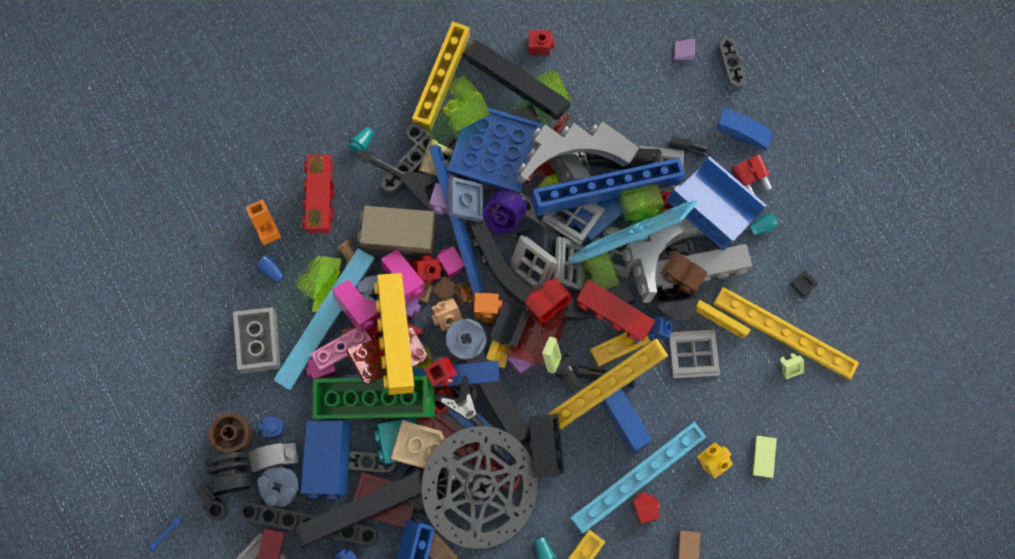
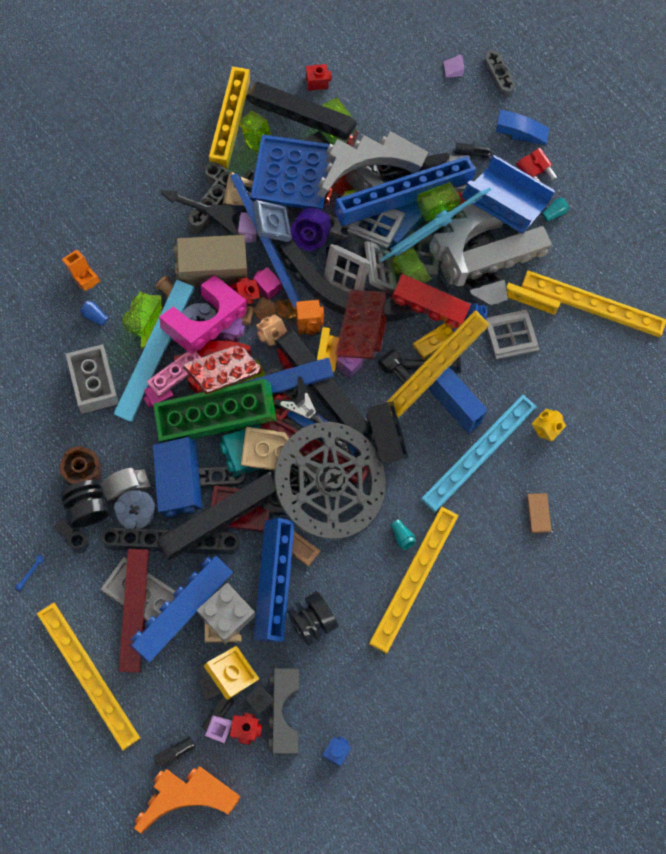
camera: 10 degrees left, 5 degrees down
blue plate [259,417,285,438] -> none
red piece [302,155,335,234] -> none
teal cone [349,127,374,154] -> none
yellow brick [374,273,414,395] -> none
red brick [424,357,458,387] -> none
clear neon green brick [443,91,490,131] -> none
sand blue plate [446,319,486,359] -> none
black panel [489,302,531,348] -> none
red brick [525,278,572,324] -> none
yellowish green tile [542,337,562,374] -> none
red brick [631,492,660,524] -> none
reddish brown brick [661,251,708,294] -> none
yellowish green tile [752,436,777,478] -> none
yellowish green tile [781,353,804,379] -> none
black tile [790,270,818,298] -> none

